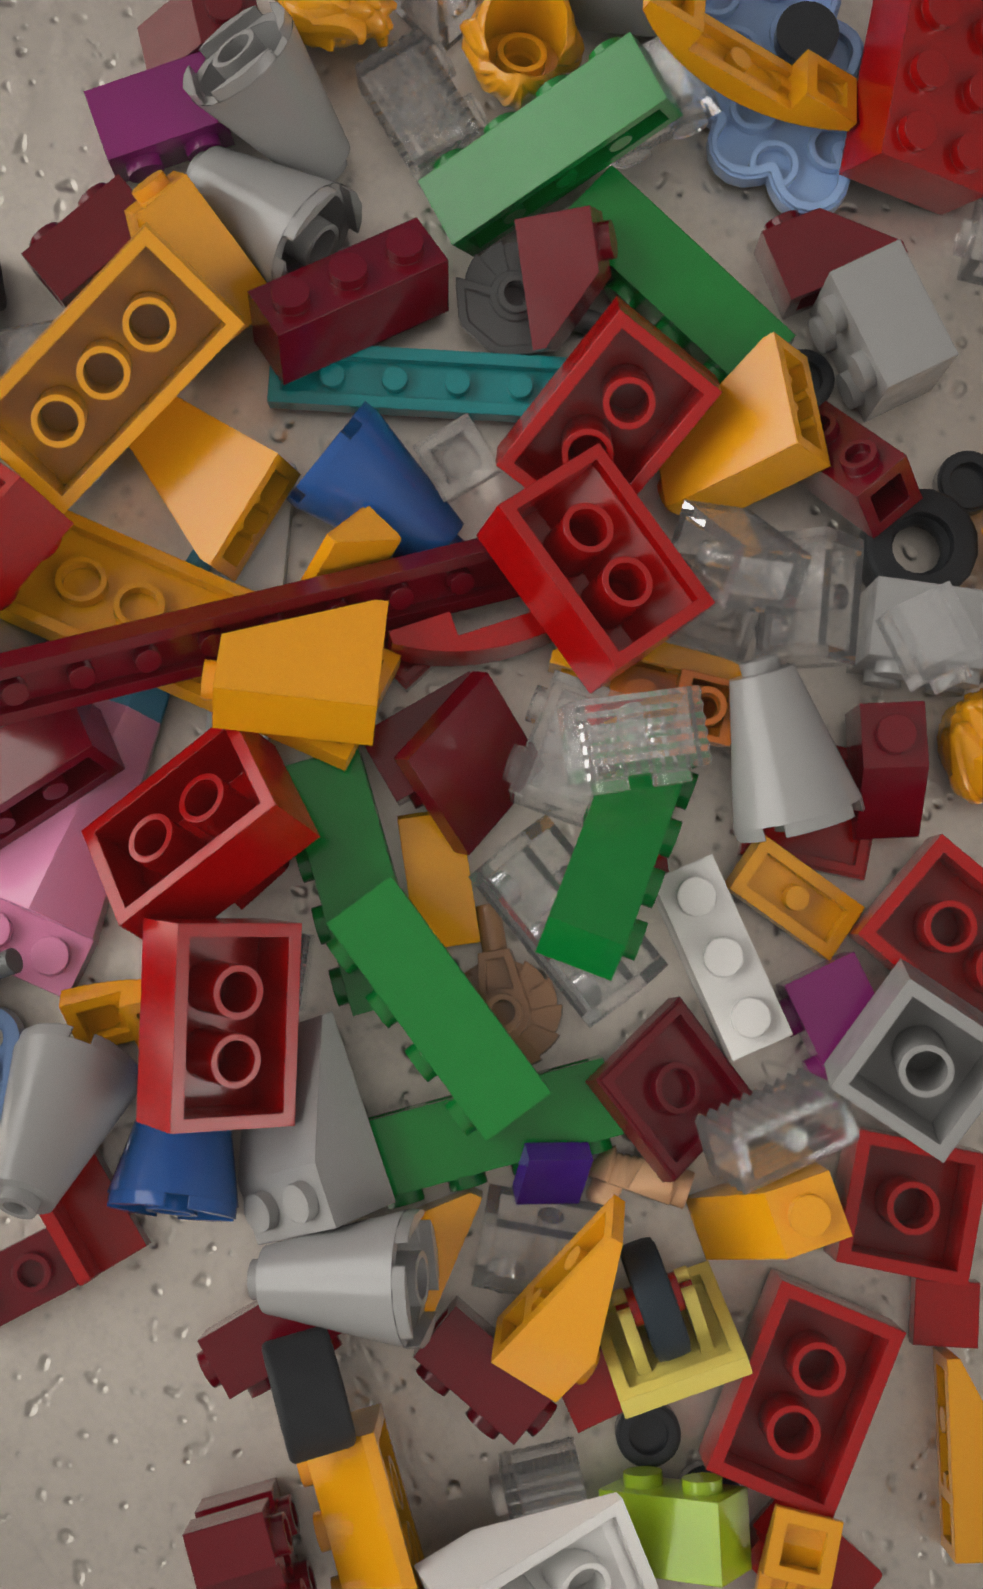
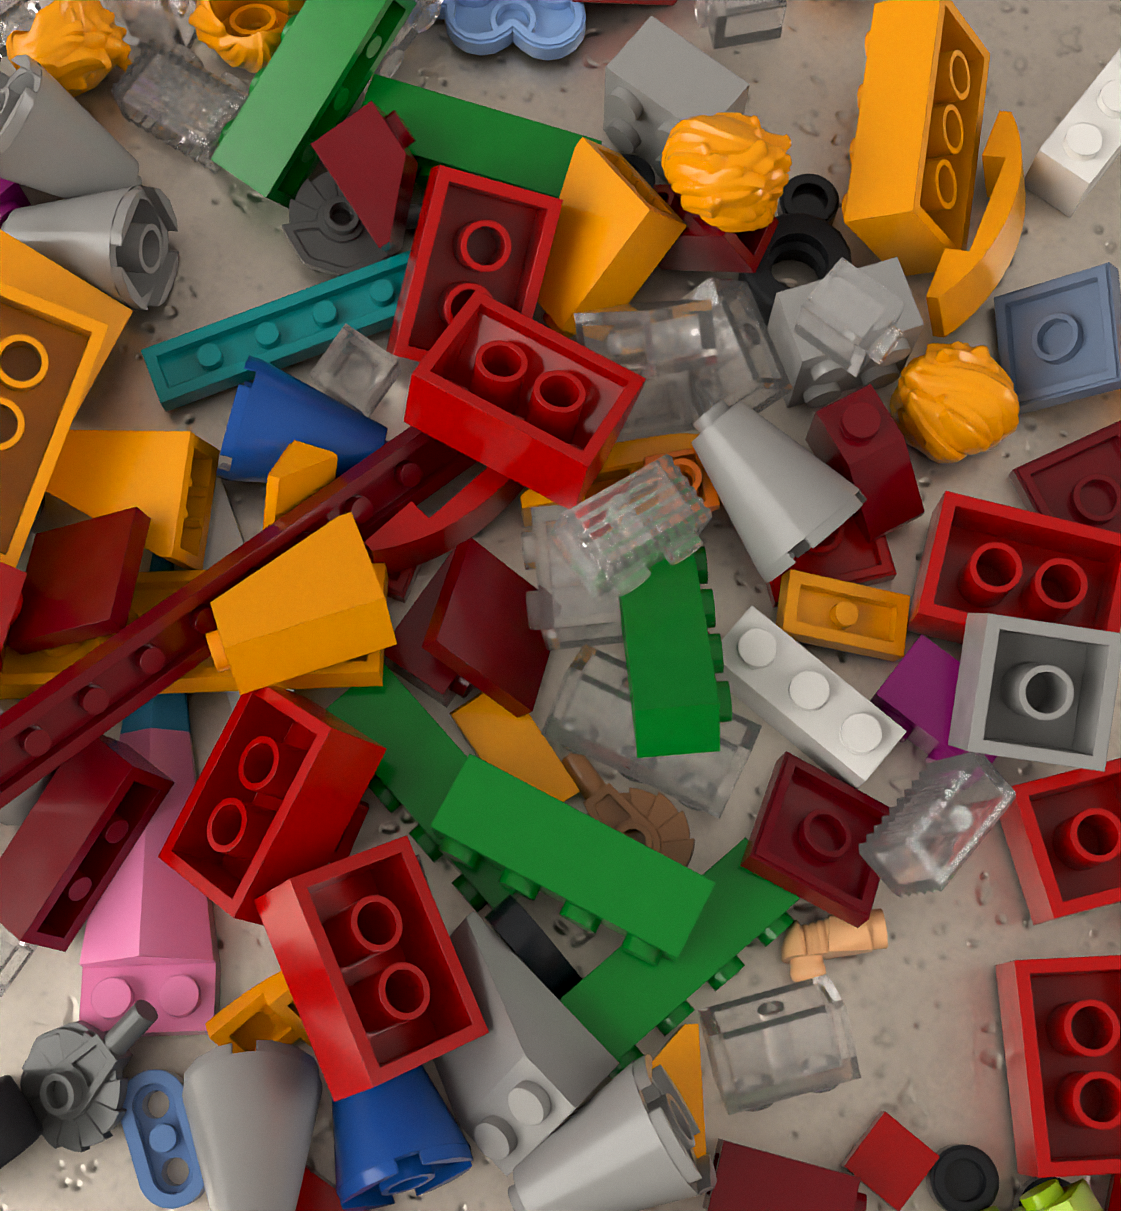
camera: 25 degrees left, 10 degrees down
dark red brick [247,217,449,385] -> none
light orange slope [491,1194,625,1402] -> none
dark purple tile [512,1142,593,1205] -> none
light yellow plate [600,1237,753,1419] -> none
light orange slope [686,1155,852,1260] -> none
dark red slope [754,208,908,320] -> none
none -> dark red tile [6,506,151,655]
none -> black beam [484,894,582,999]
none -> light orange hair [661,112,792,233]

